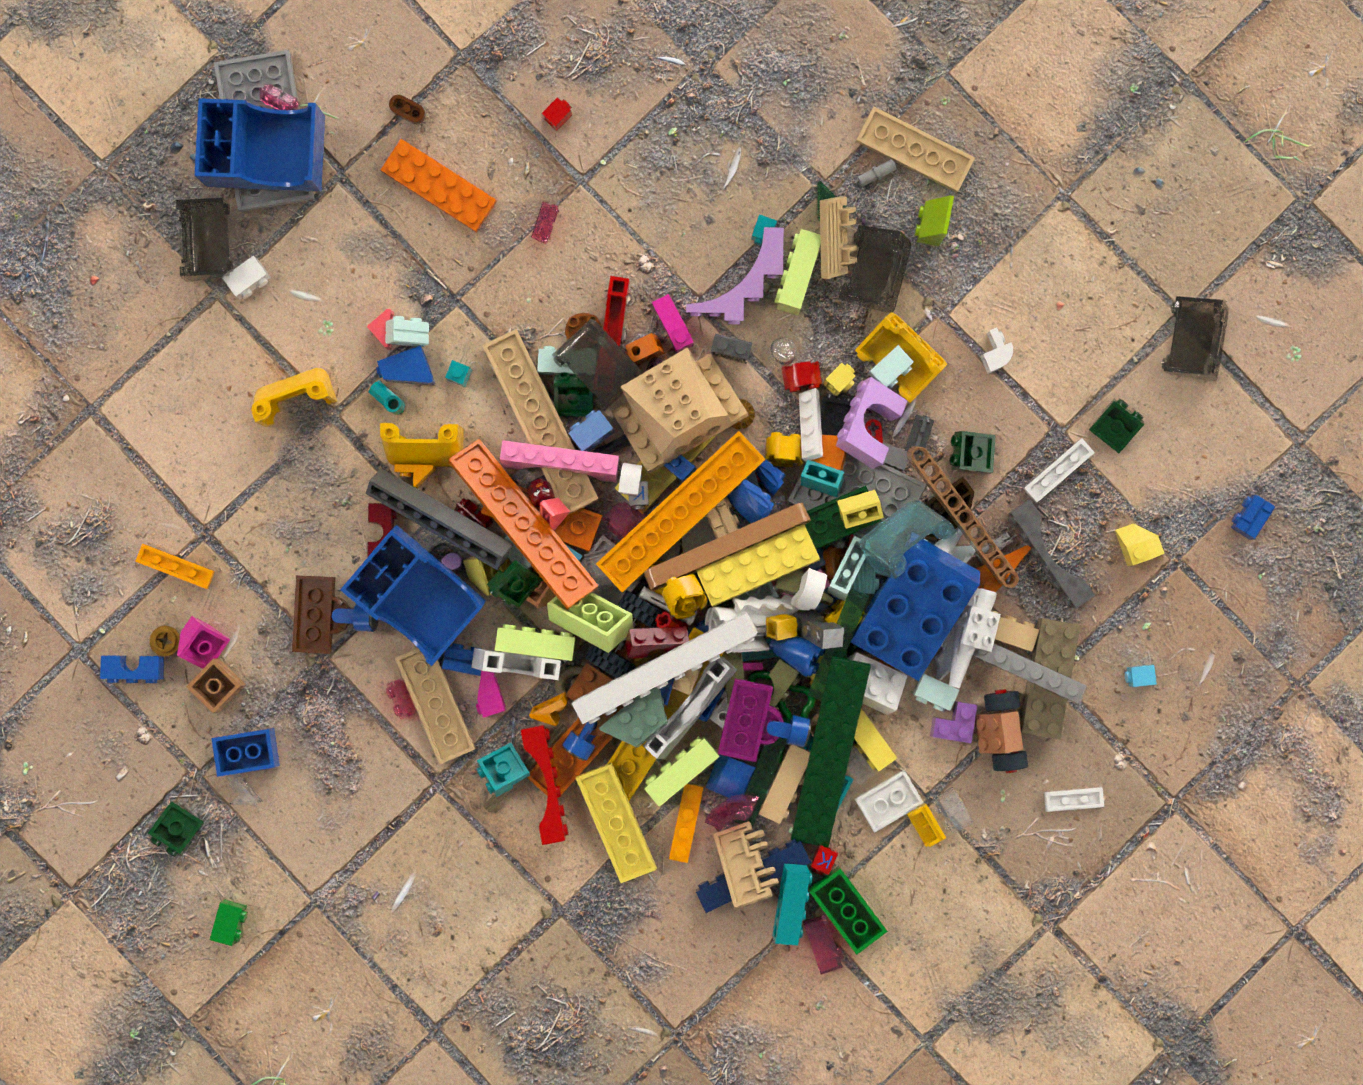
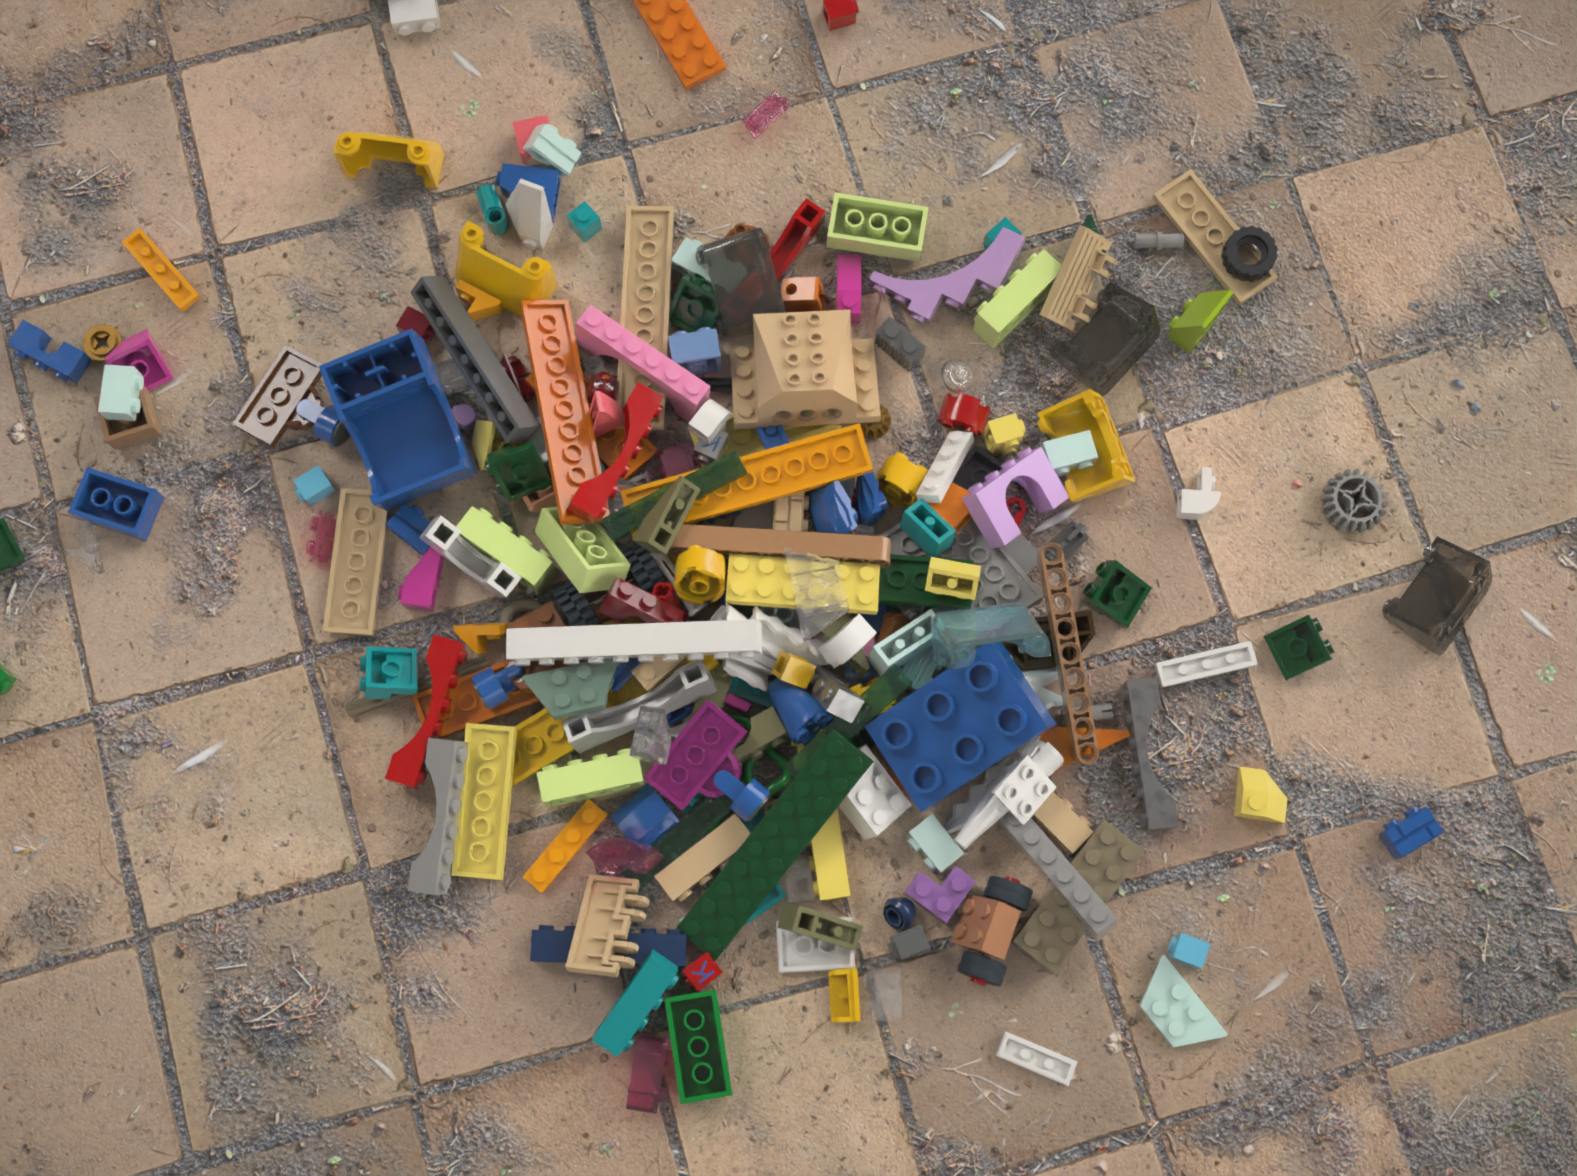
camera: 20 degrees right, 10 degrees down
none -> light aqua brick [98,365,144,421]
none -> medium azure brick [293,465,336,507]
none -> light grey arch [408,738,468,895]
none -> white wedge [505,179,553,250]
none -> red arch [566,382,664,525]
none -> clear green tile [602,450,747,542]
none -> clear slope [629,706,671,765]
none -> olive slope [633,476,700,555]
none -> olive slope [777,903,863,951]
none -> clear wing [784,547,849,642]
none -> yellowish green brick [826,192,928,262]
none -> dark blue cone [883,897,916,931]
none -> dark grey brick [887,925,930,961]
none -> light aqua wing [1139,955,1228,1047]
none -> black tyre [1221,226,1278,282]
none -> light grey gear [1321,469,1389,534]

